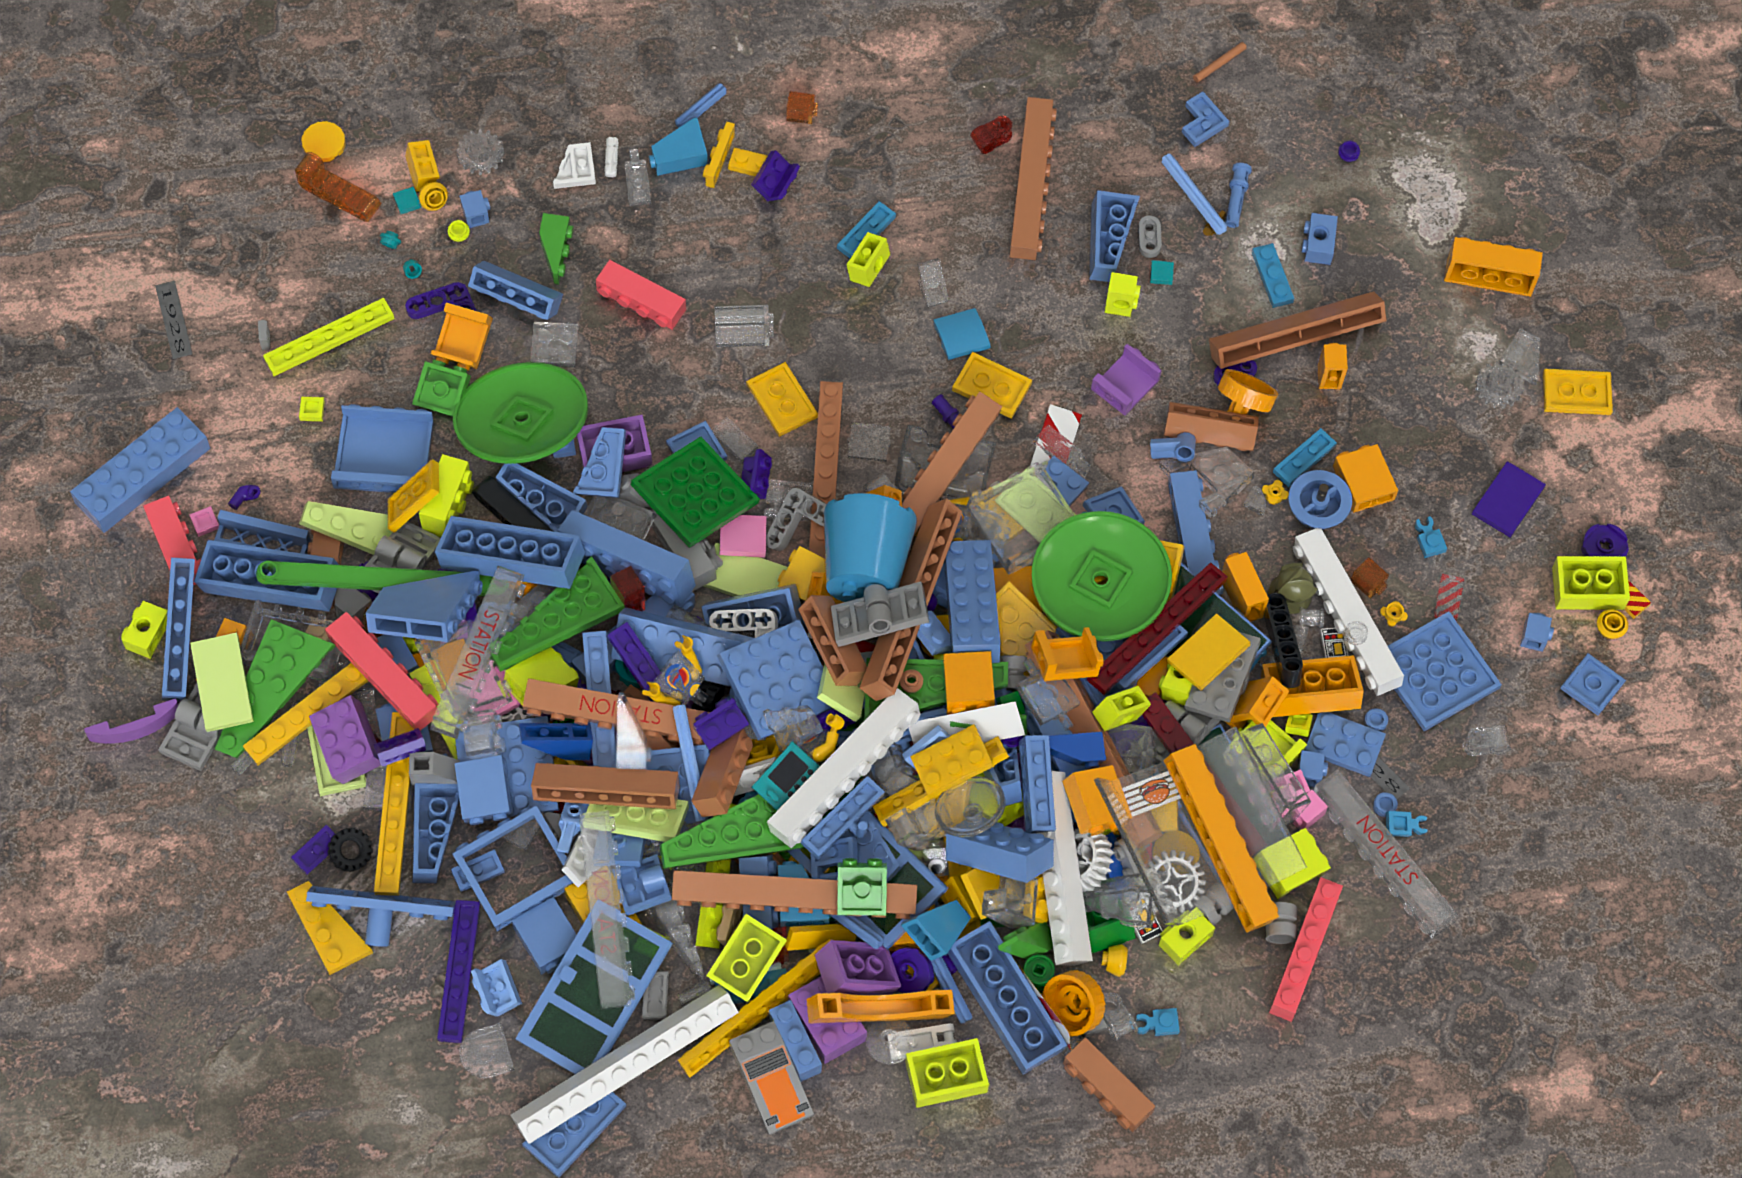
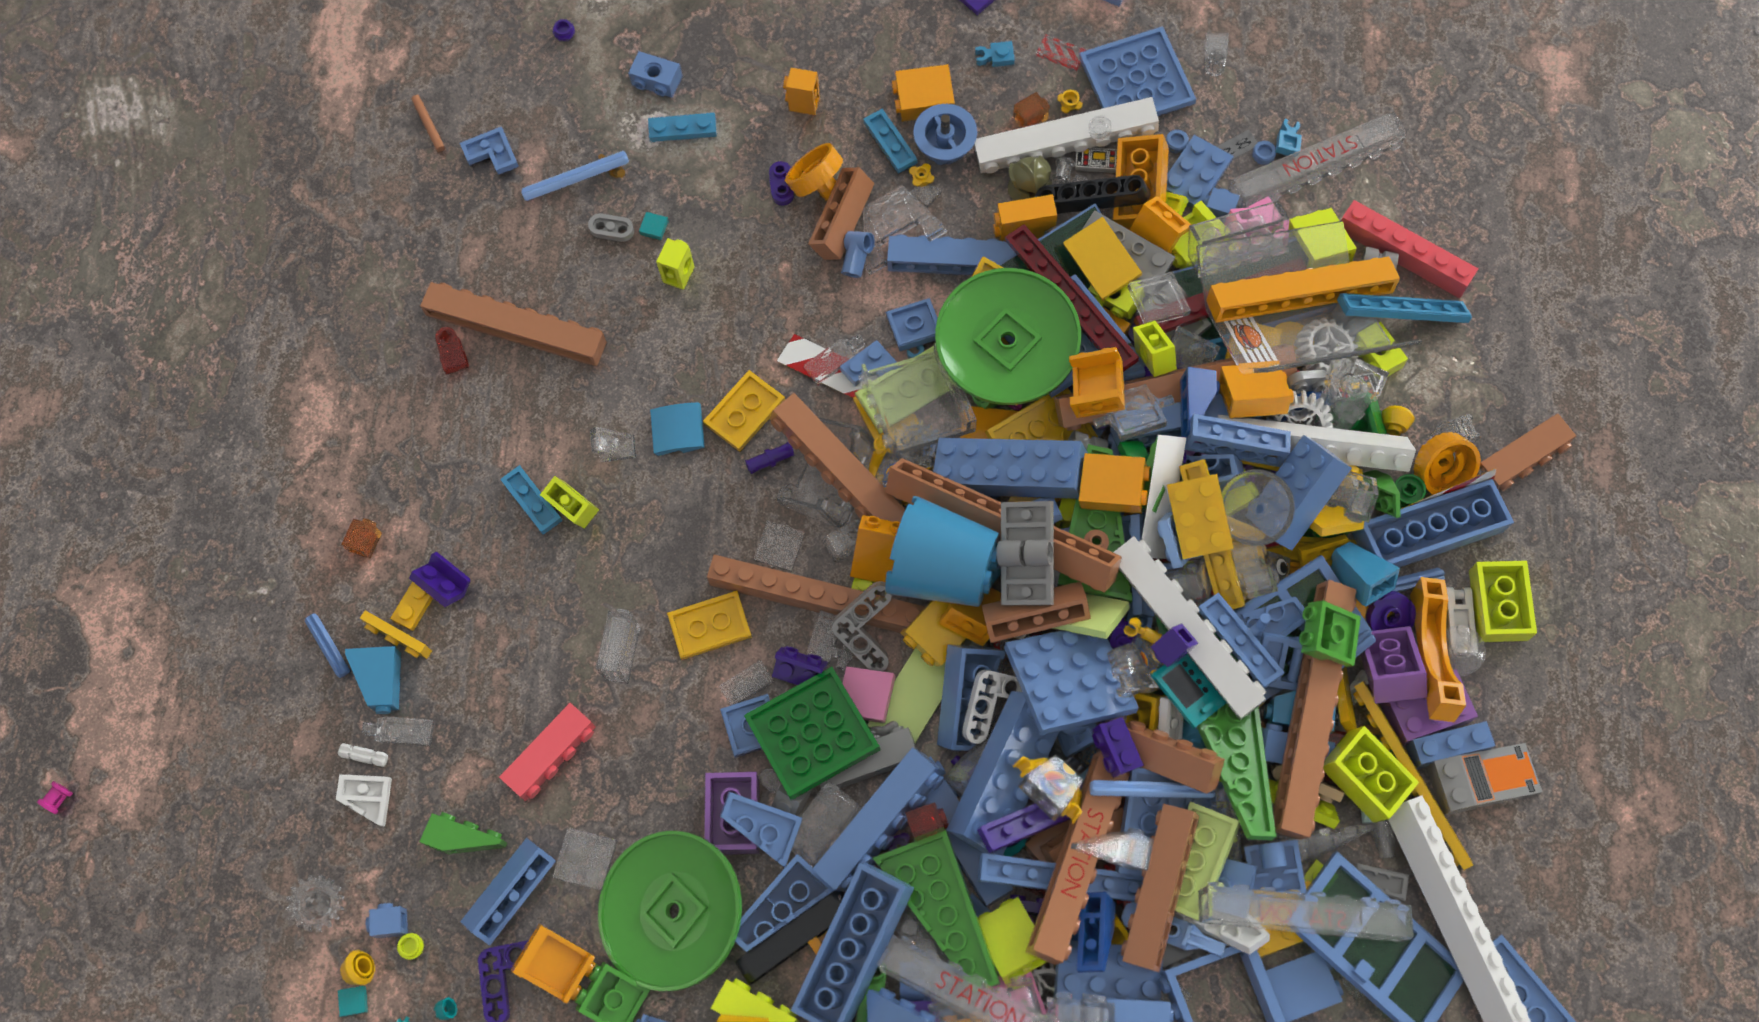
camera: 70 degrees left, 5 degrees up
yellow hinge [405,140,440,192] -> none
medium blue wedge [1089,190,1140,282] -> none
medium lavender panel [1091,344,1162,416] -> none
dark azure plate [1135,1008,1180,1036] -> none
nougat brick [1209,291,1386,369] -> none
medium blue pin [1225,163,1252,228] -> none
none -> clear tile [1127,272,1191,324]
none -> dark purple brick [1151,623,1199,667]
none -> dark azure tile [1337,293,1472,323]

